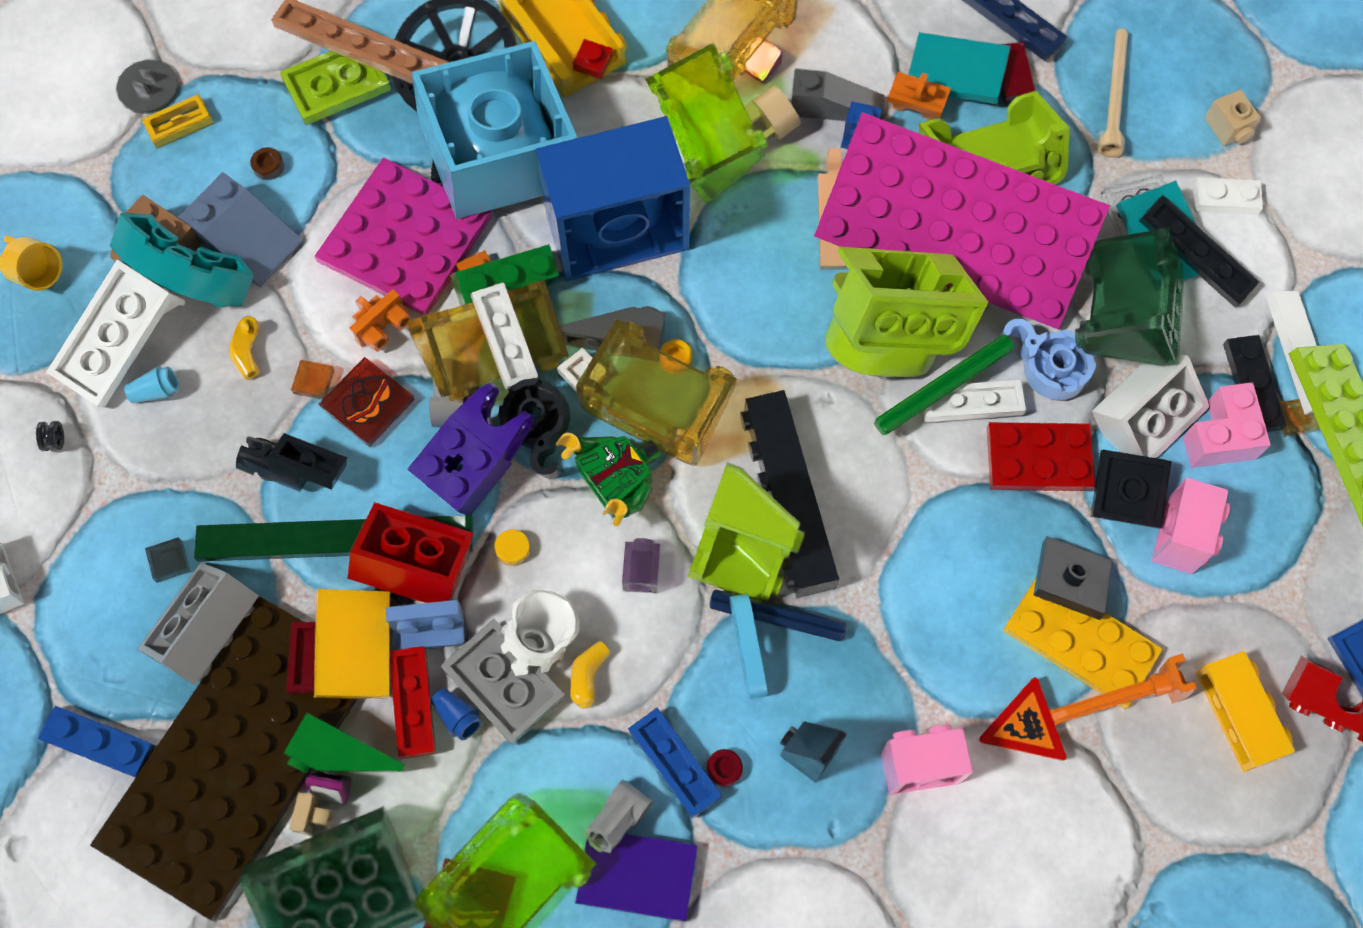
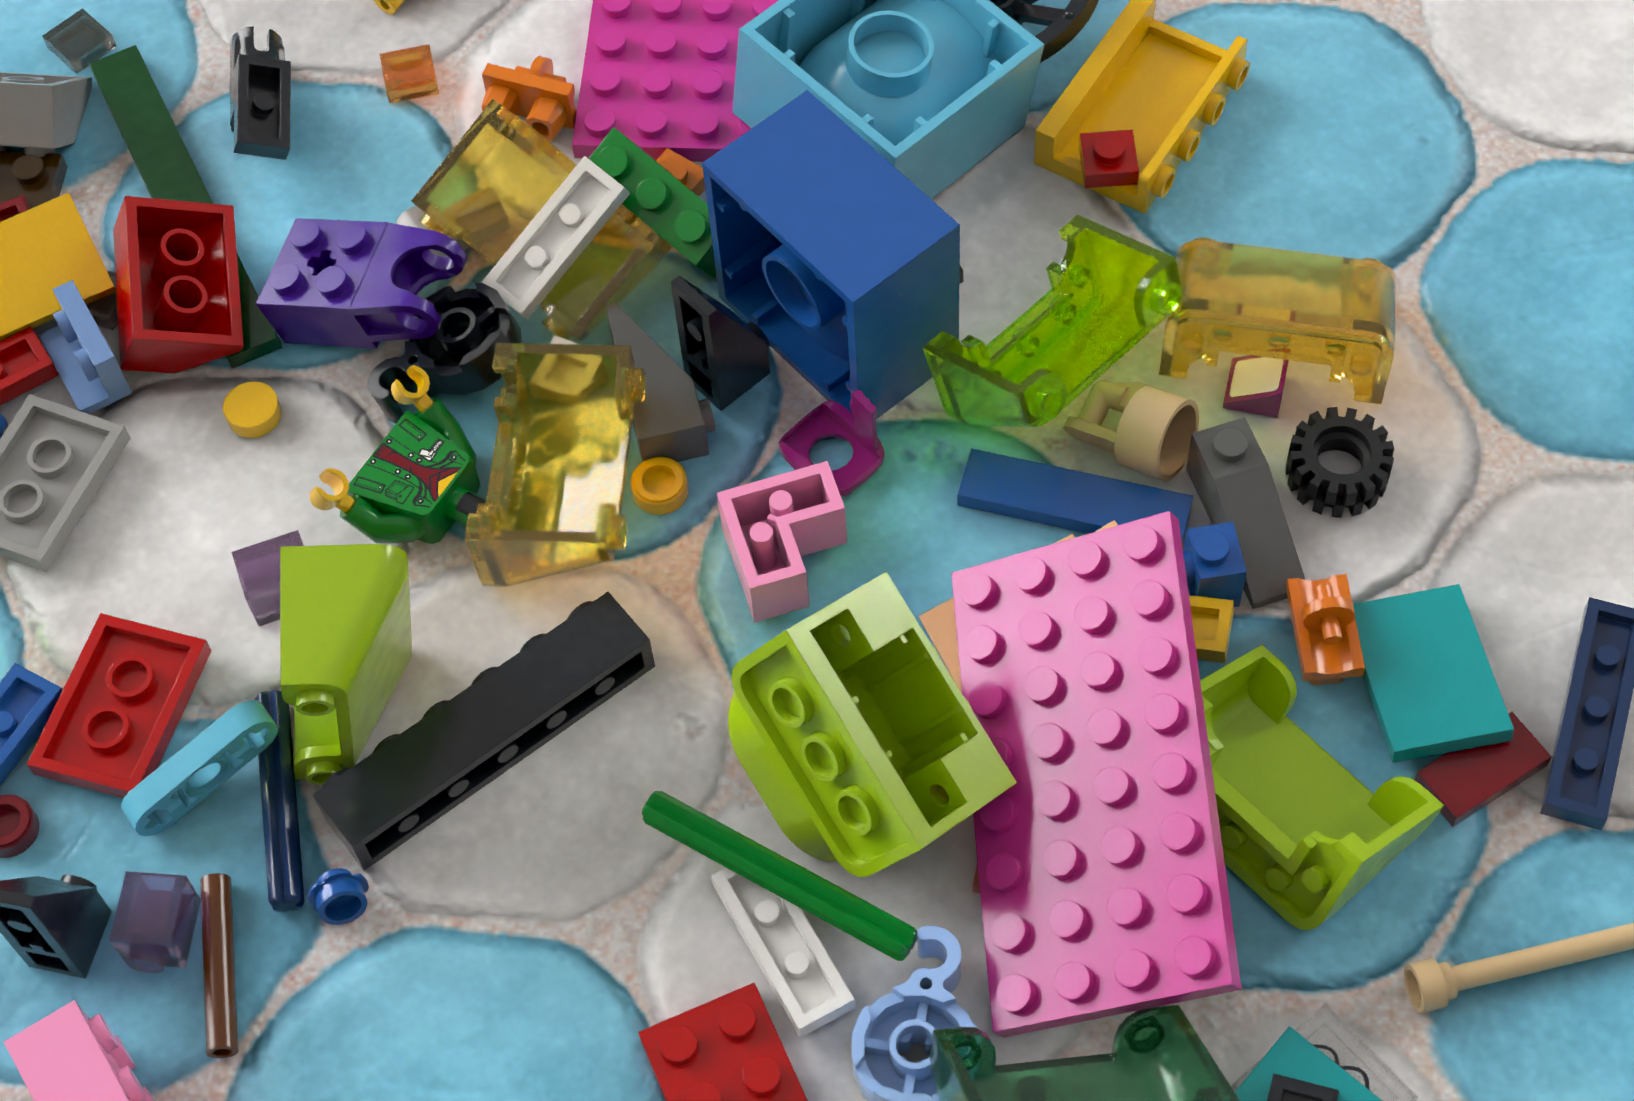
camera: 70 degrees right, 10 degrees down
clear red tile [319,357,415,448] -> none
white hair [500,590,580,676] -> none
yellow arm [570,640,611,709] -> none
none -> red plate [26,613,212,799]
none -> clear purple brick [109,871,201,973]
none -> reddish brown piece [200,873,238,1058]
none -> blue plate [308,868,369,925]
none -> black slope [670,276,770,411]
none -> bright pink brick [717,461,847,623]
none -> magenta piece [779,390,885,496]
none -> blue tile [957,448,1194,545]
none -> black tyre [1285,407,1394,518]

